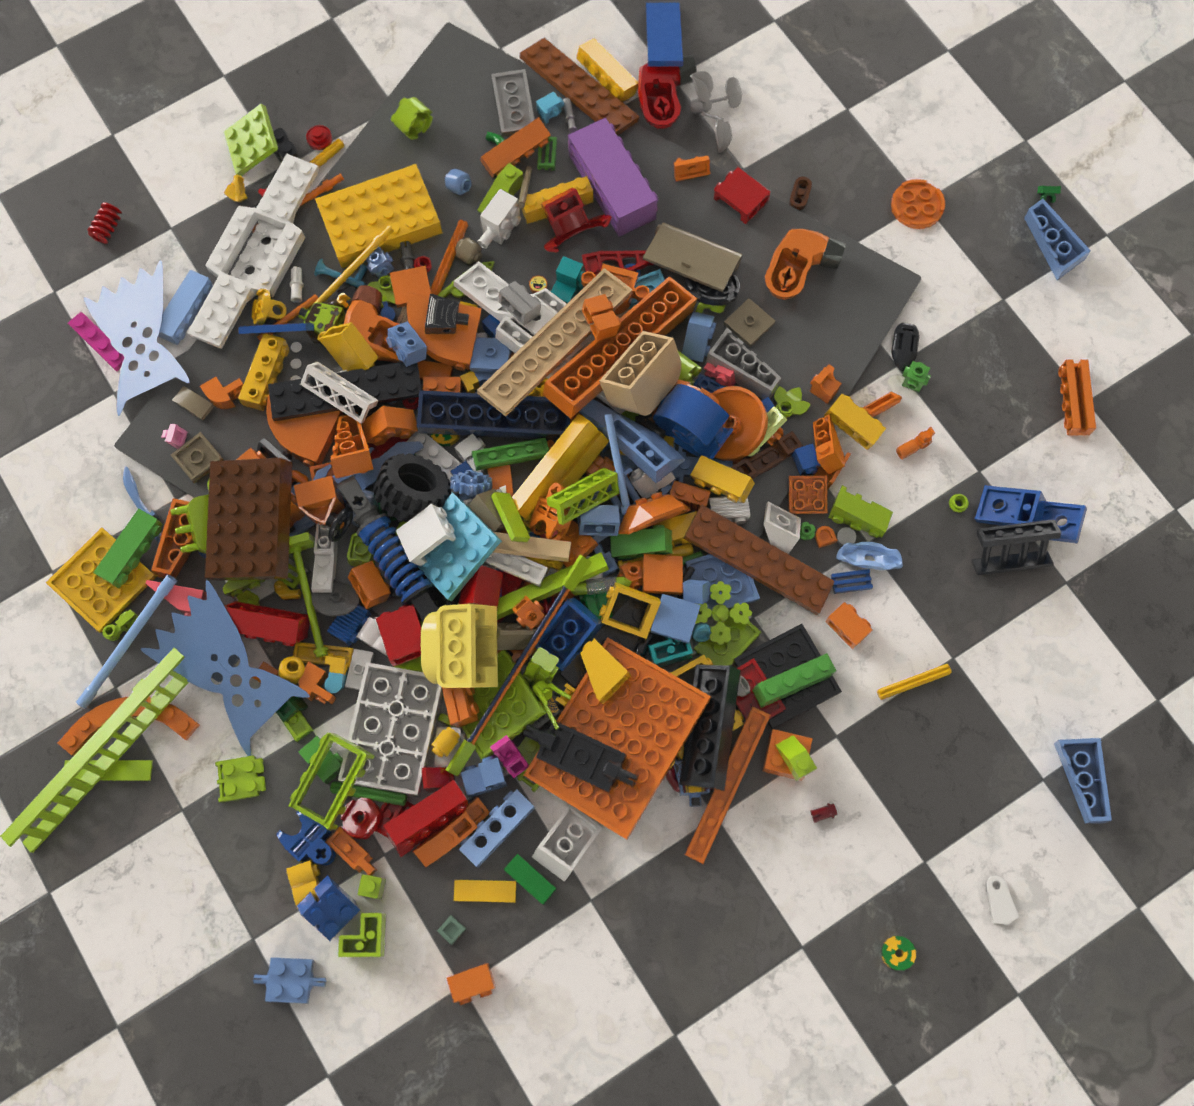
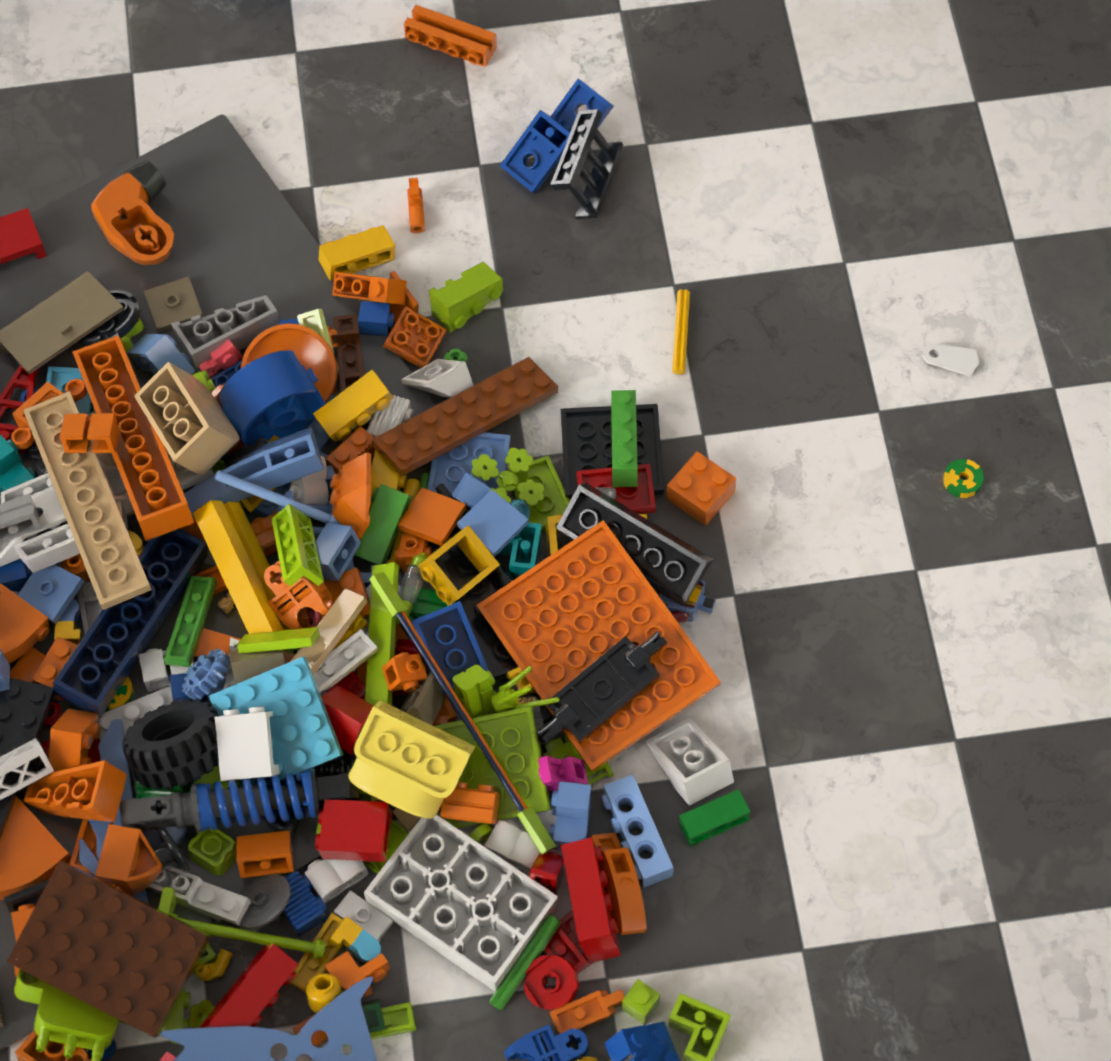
camera: 65 degrees left, 10 degrees down
lime window [288,732,375,830] -> none
bright green brick [298,736,343,784] -> none
yellow brick [431,727,460,758] -> none
sand green tile [437,915,466,945] -> none
orange brick [447,963,496,1005] -> none
yellow tile [454,880,517,903] -> none
yellow slope [580,639,631,704] -> none
orange tile [685,706,771,864] -> none
lime plate [774,386,810,418] -> none
lime slope [775,735,817,781] -> none
reddish brown plate [789,177,812,211] -> none
orange brick [810,364,842,404] -> none
dark red pin [810,803,838,823] -> none
orange tile [815,526,838,548] -> none
orange brick [825,602,873,650] -> none
blue tile [831,569,873,594] -> none
light grey tile [836,527,856,546] -> none
light blue piece [836,541,903,570] -> none
orange tile [863,392,902,417] -> none
orange tile [891,179,945,229] -> none
black piece [891,323,919,371] -> none
bright green brick [902,361,931,392] -> none
lime plate [949,494,969,513] -> none
medium blue wedge [1054,738,1112,824] -> none

